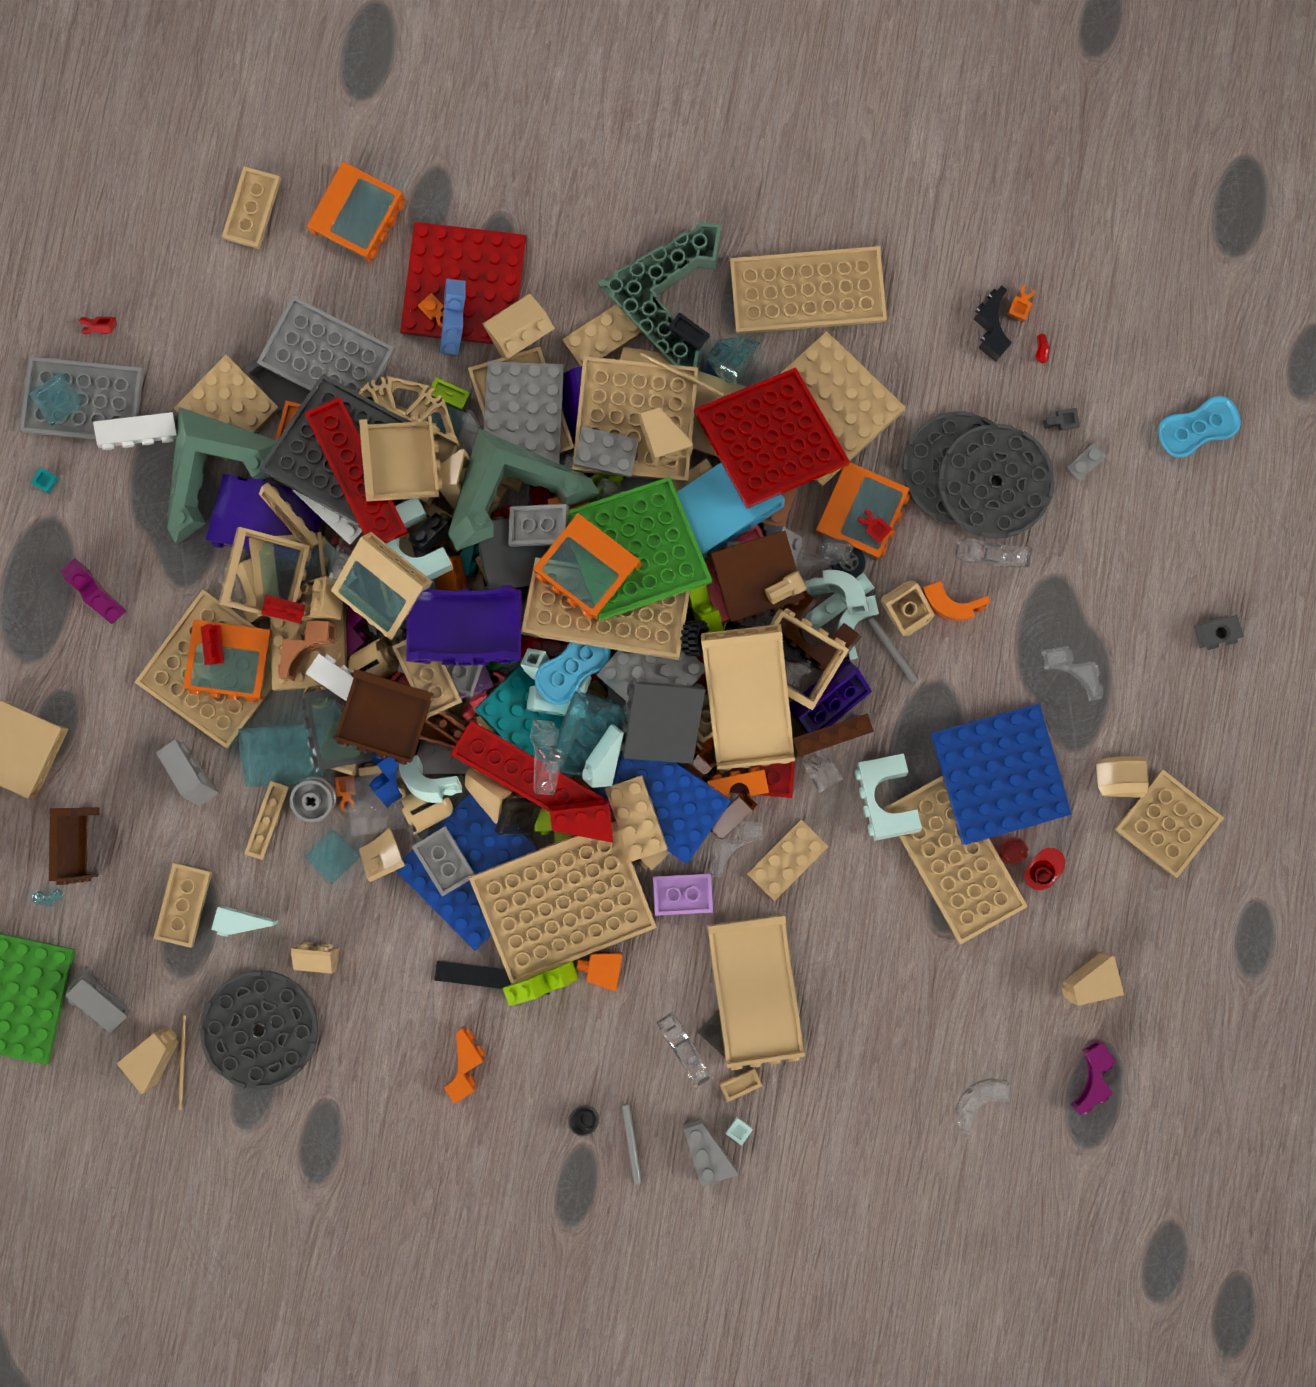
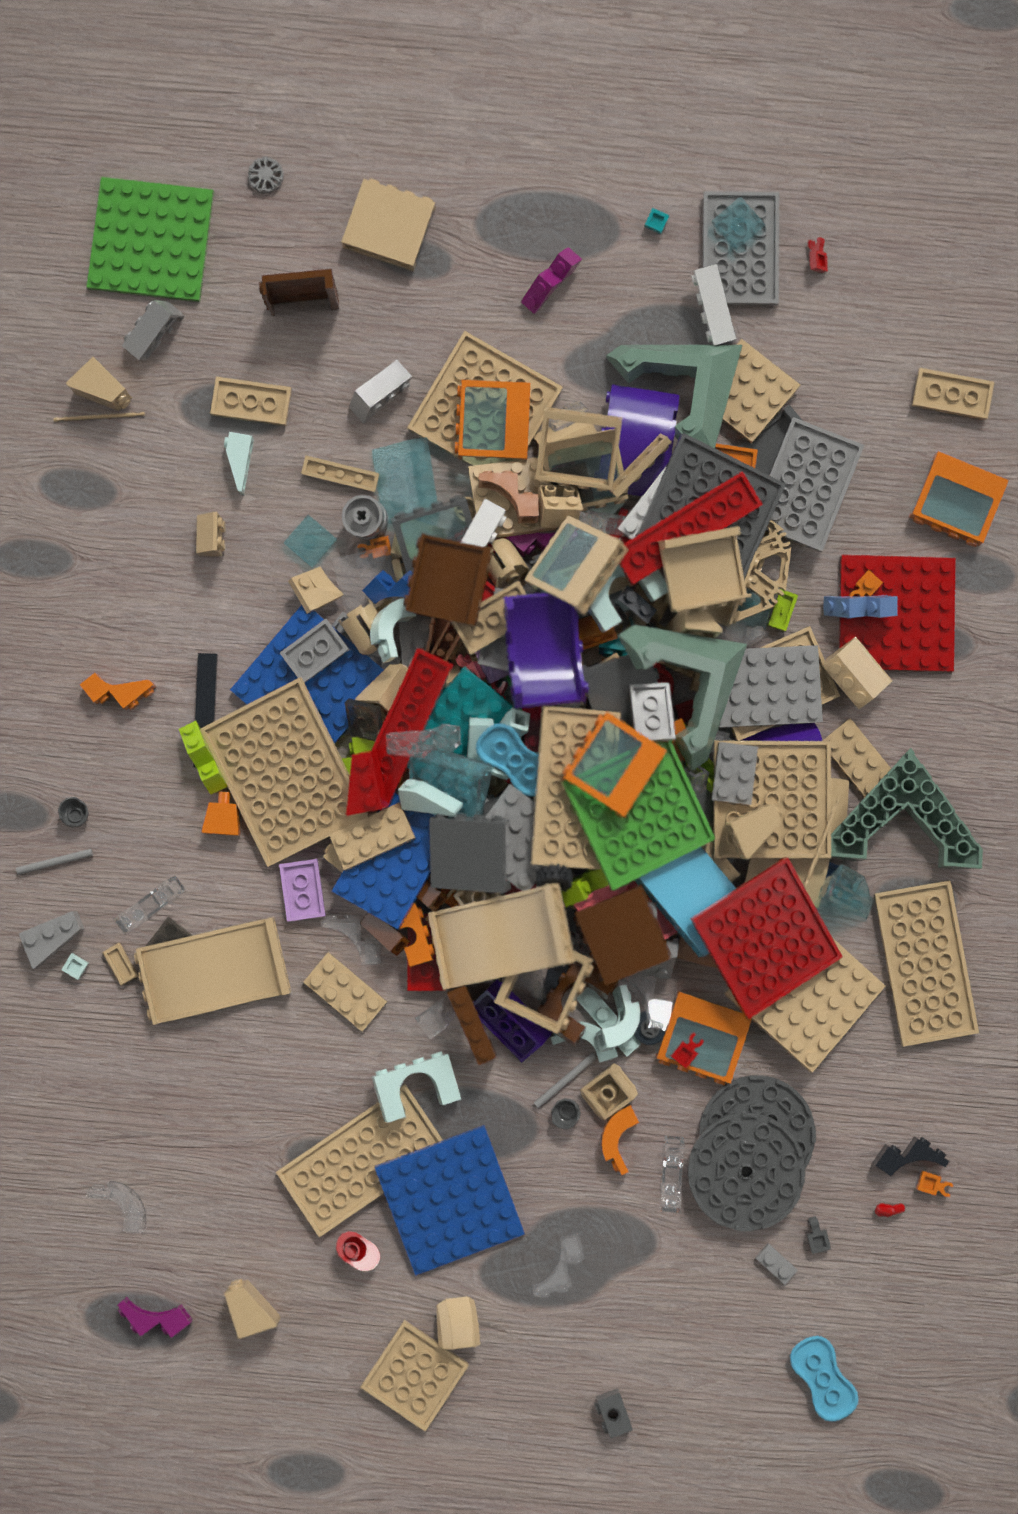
camera: 80 degrees right, 0 degrees up
clear light blue arm [32,889,64,906] -> none
dark grey plate [200,971,318,1090] -> none
red hinge [201,624,224,665] -> none
red hinge [261,595,305,624] -> none
black tile [668,312,710,351] -> none
tan piece [765,571,807,604] -> none
clear red head [999,837,1029,866] -> none
none -> dark grey hair [551,1098,581,1130]

